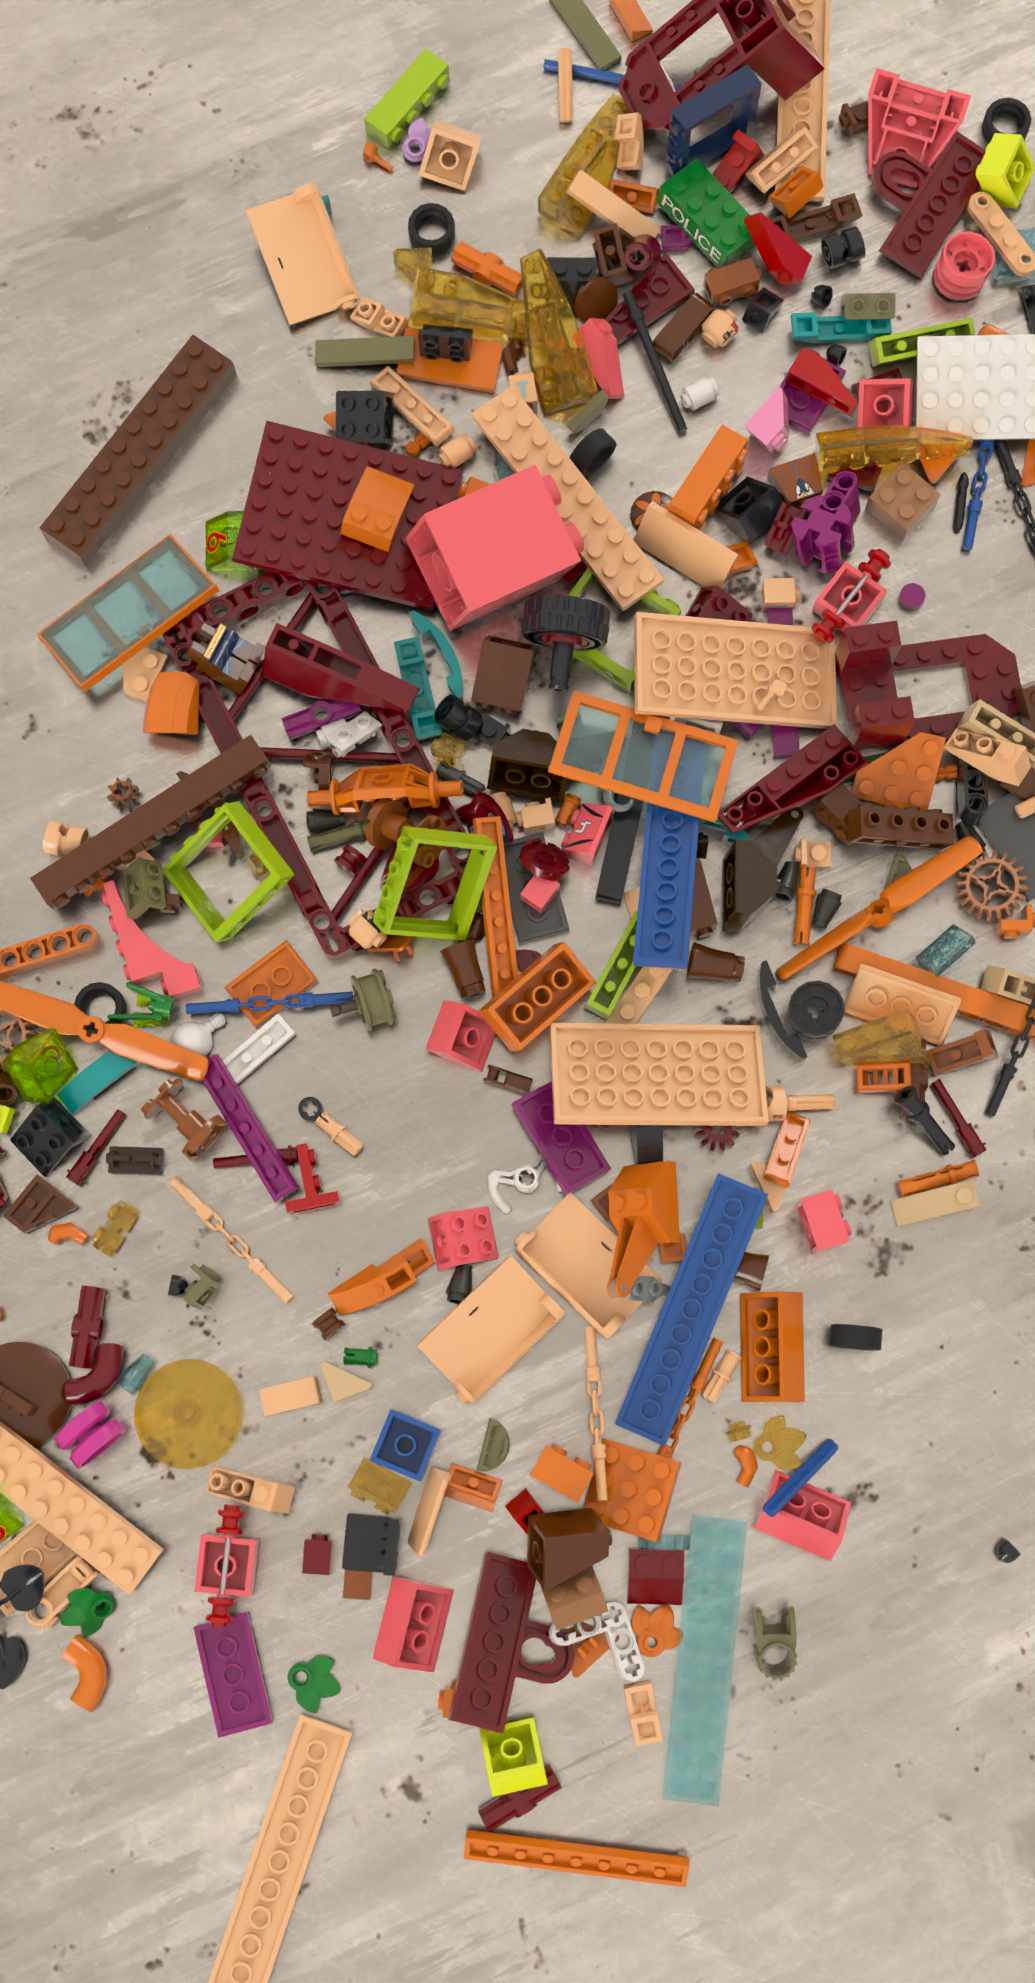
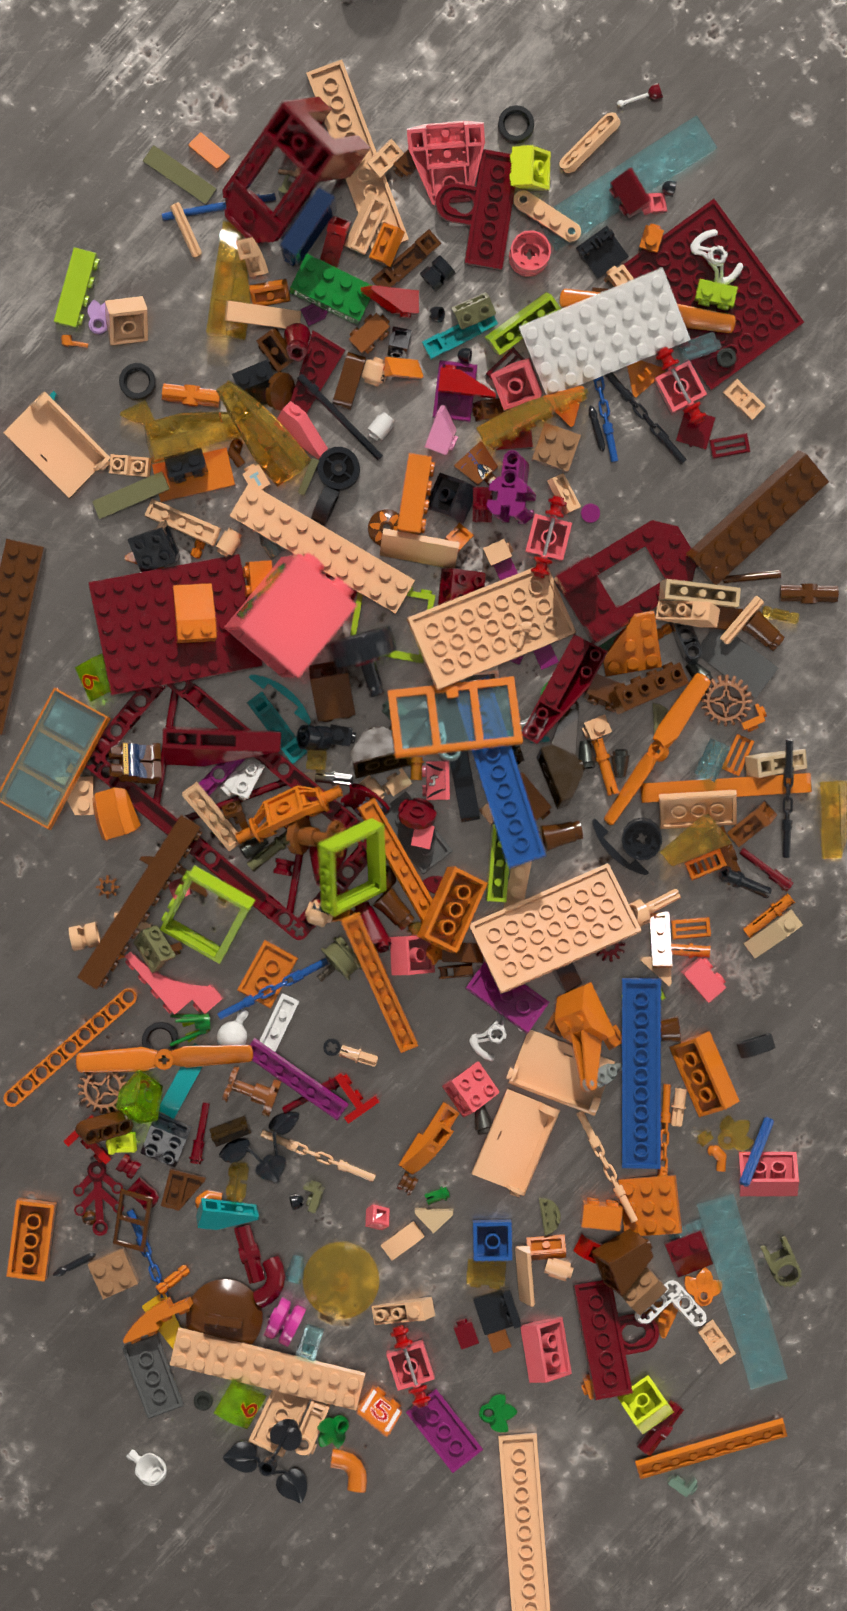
camera: 25 degrees left, 10 degrees up
none -> light nougat plate [182,782,239,852]
none -> teal slope [196,1198,259,1230]
none -> black plant [219,1112,299,1183]
none -> clear light blue slope [296,1324,324,1361]
none -> black wheel [317,447,360,491]
none -> orange plate [341,912,418,1053]
none -> dark red cone [354,902,392,953]
none -> orange slope [357,1385,402,1437]
none -> coral slope [365,1205,390,1230]
none -> light nougat slope [367,139,404,178]
none -> orange slope [385,357,423,379]
none -> clear yellow plate [407,921,422,936]
none -> orange plate [426,944,442,965]
none -> reddish brown slope [442,943,483,963]
none -> reddish brown bracket [472,398,504,422]
none -> light nougat brick [544,1258,574,1282]
none -> light nougat plate [547,473,581,515]
none -> sand green bracket [667,1475,698,1498]
none -> orange tile [671,917,711,940]
none -> orange pin [671,943,710,958]
none -> orange tile [721,734,755,776]

